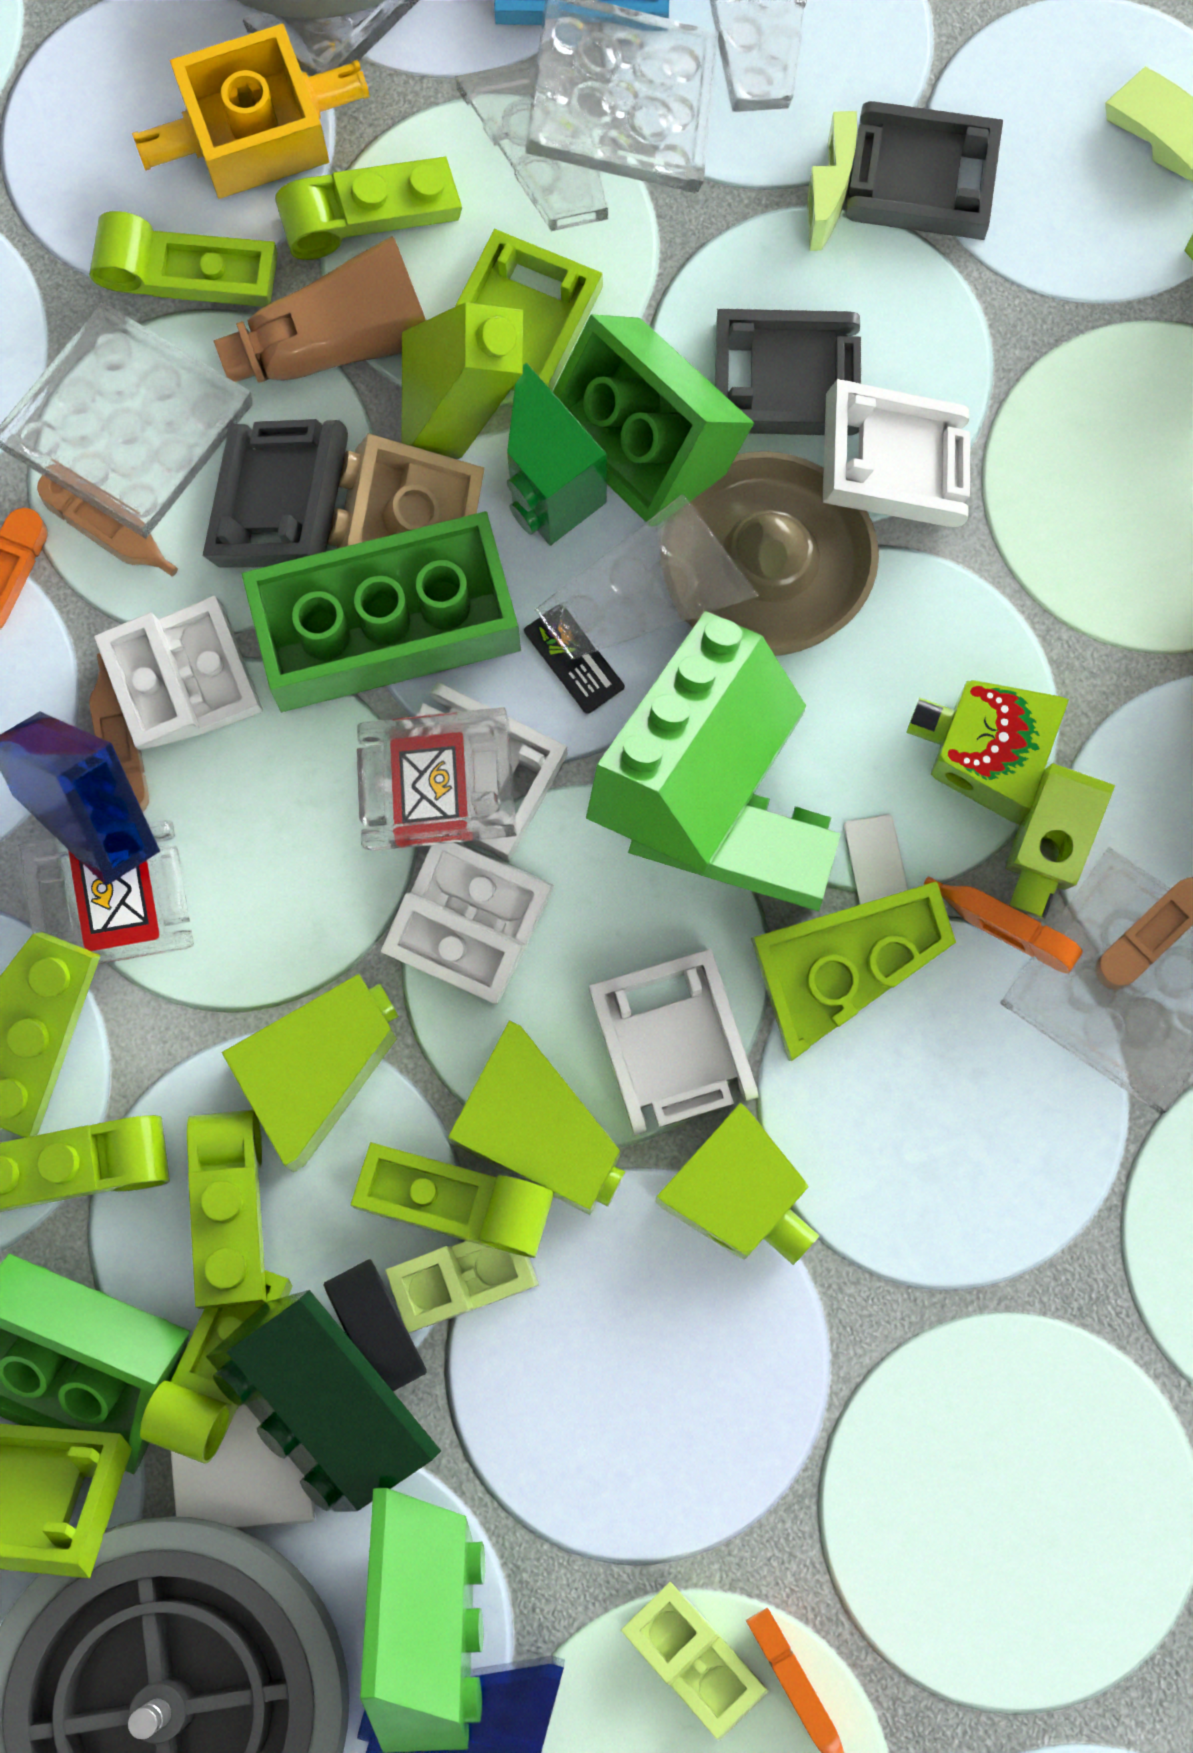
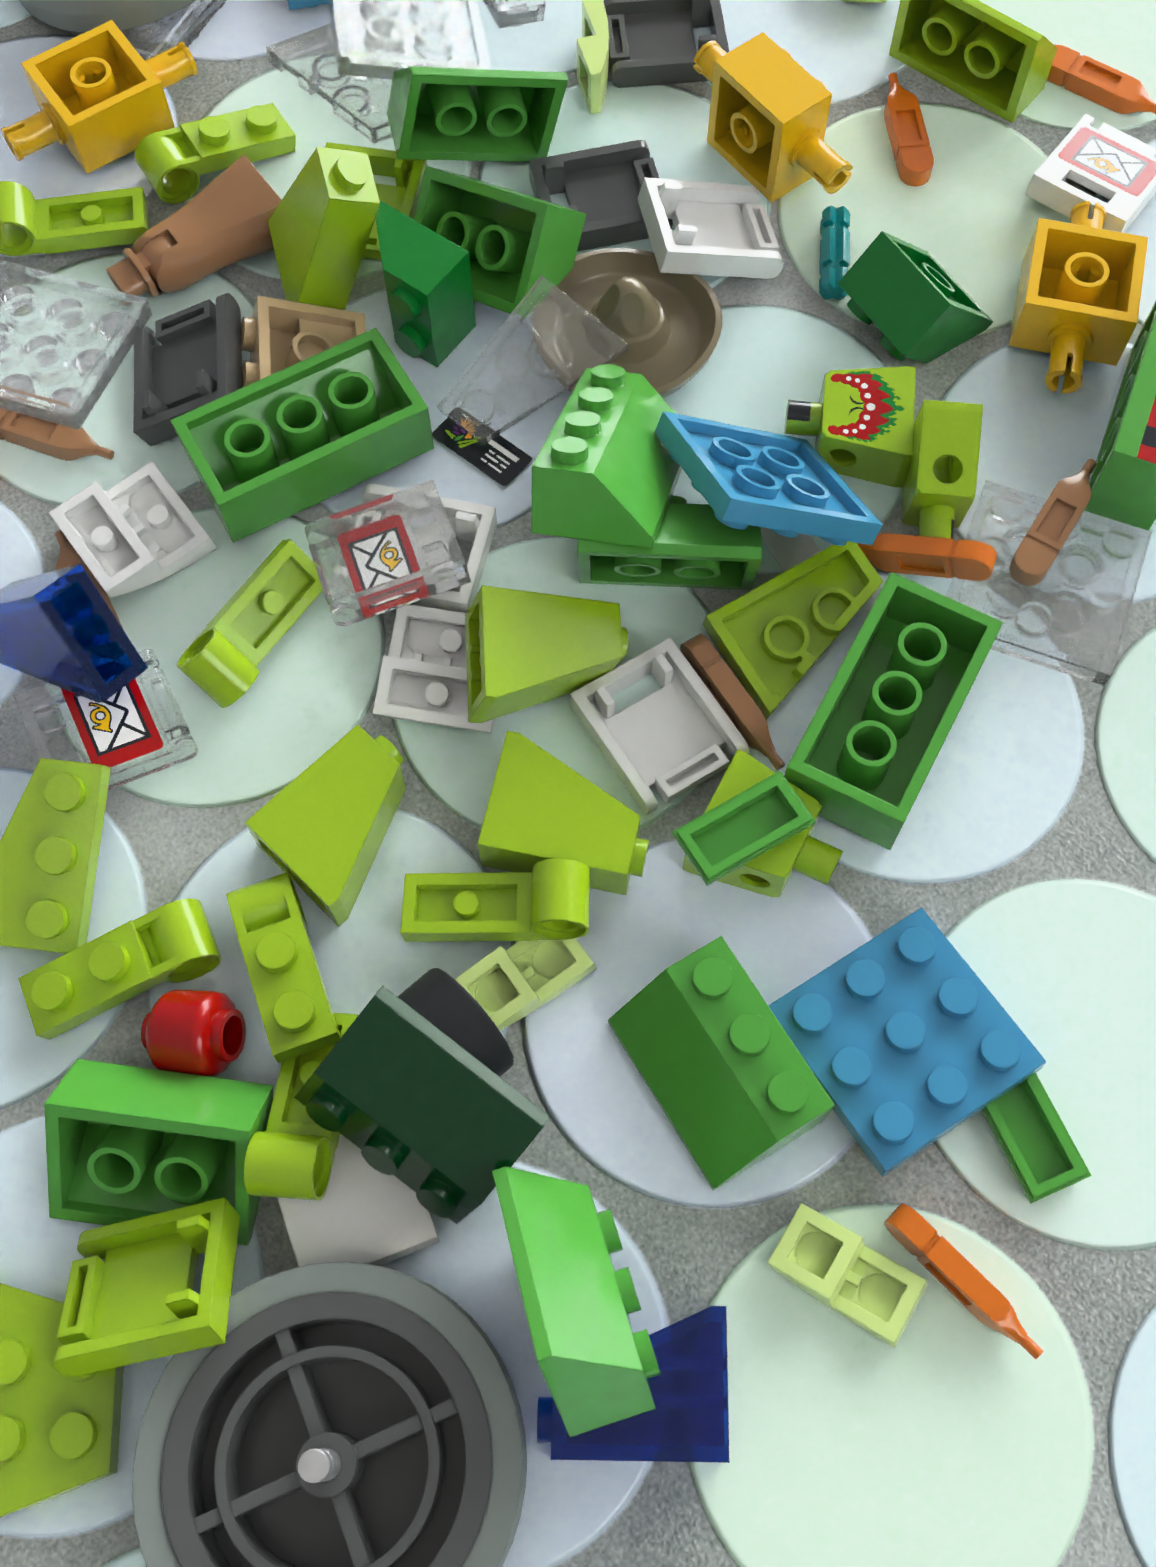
camera: 15 degrees left, 10 degrees down
none -> red head [141,989,246,1077]
none -> lime plate [177,539,331,708]
none -> bright green slope [387,66,568,162]
none -> lime slope [465,585,628,723]
none -> bright green slope [608,936,835,1191]
none -> dark azure plate [655,411,883,546]
none -> bright green tile [672,771,816,886]
none -> medium nougat piece [680,634,785,771]
none -> yellow brick [693,32,852,203]
none -> dark azure plate [768,907,1047,1177]
none -> bright green brick [784,572,1003,850]
none -> teal axle [819,205,850,301]
none -> green slope [838,231,994,364]
none -> orange piece [884,72,934,187]
none -> bright green tile [981,1073,1092,1204]

